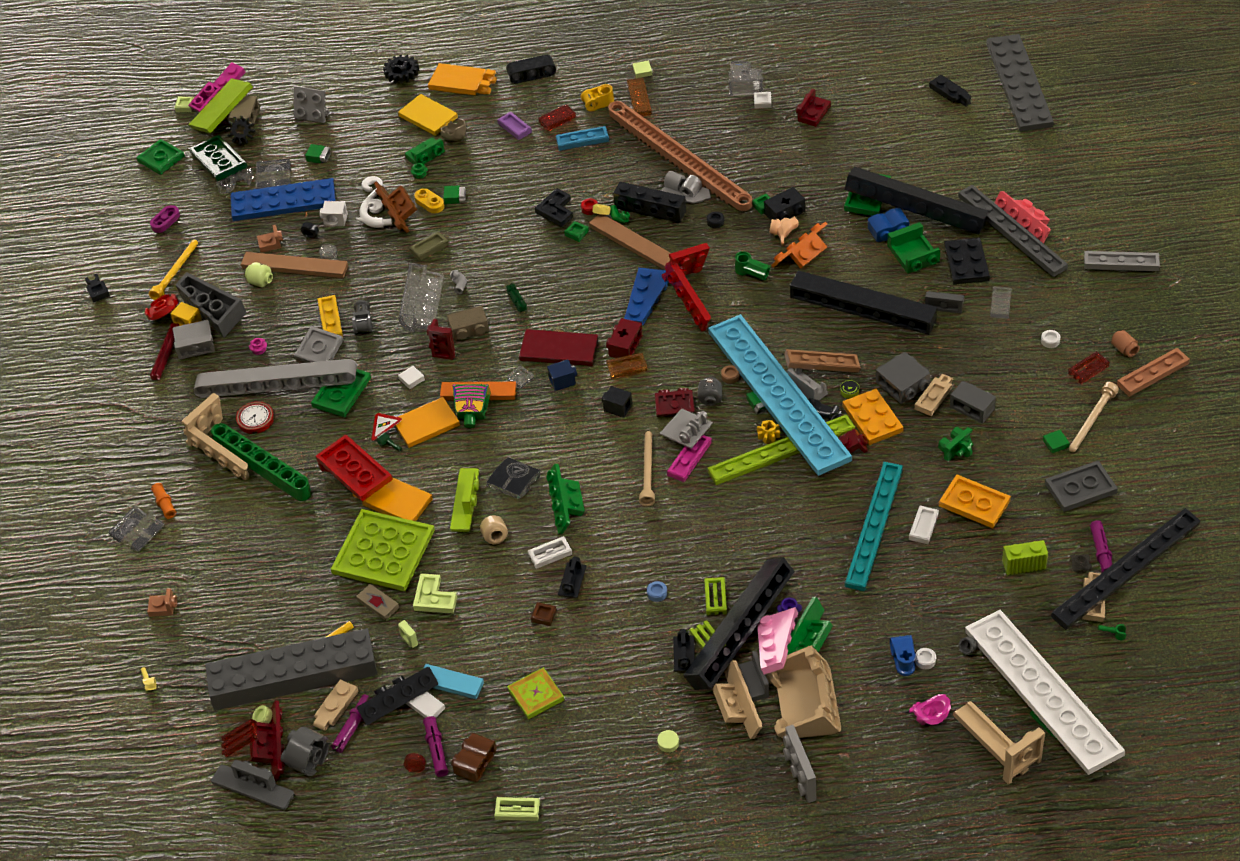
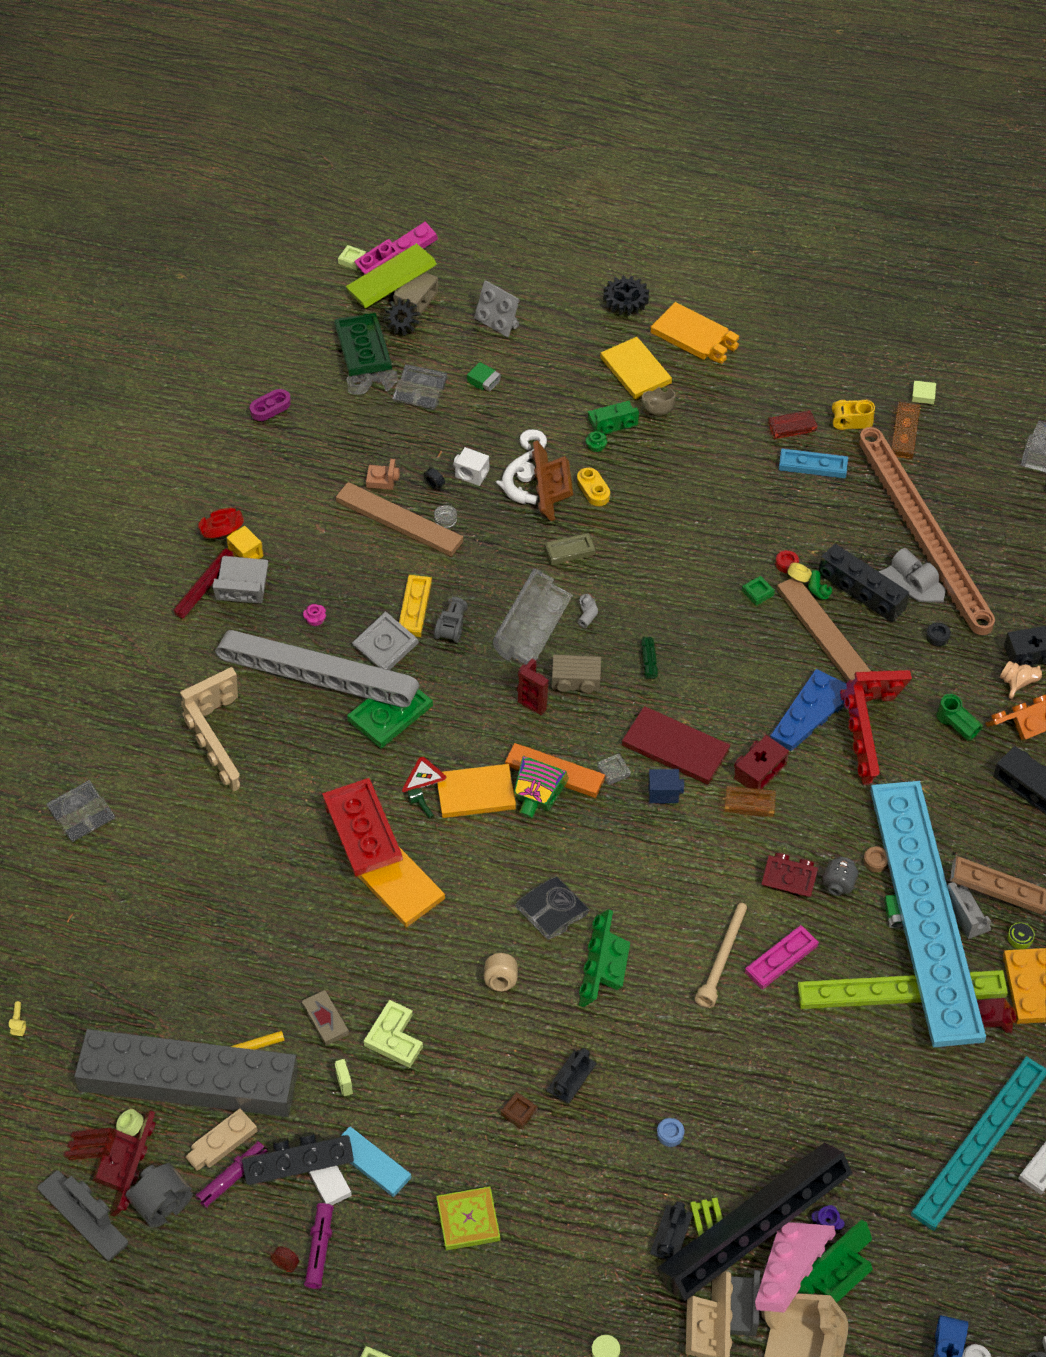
camera: 15 degrees right, 5 degrees up
black plate [85,274,110,302] -> none
green tile [136,139,185,175] -> none
nougat bracket [147,588,177,617] -> none
yellow piece [149,240,198,300] -> none
orange pin [151,483,177,519] -> none
dark grey wedge [175,272,247,338] -> none
green beam [211,423,312,501] -> none
blue plate [231,178,336,221] -> none
tile [236,402,274,434] -> none
yellowish green head [245,262,273,288] -> none
lime plate [331,509,435,591] -> none
white tile [398,366,425,389] -> none
green piece [443,185,466,204] -> none
lime bracket [450,468,479,532] -> none
reddish brown brick [451,733,497,783] -> none
medium lavender tile [497,112,532,140] -> none
black beam [506,55,556,84] -> none
white tile [528,536,572,569] -> none
black plate [535,188,573,227] -> none
black brick [602,386,633,418] -> none
light grey hinge [660,408,713,448] -> none
lime tile [704,577,727,615] -> none
green tile [752,194,770,215] -> none
yellow gear [757,420,780,444] -> none
black piece [808,398,842,420] -> none

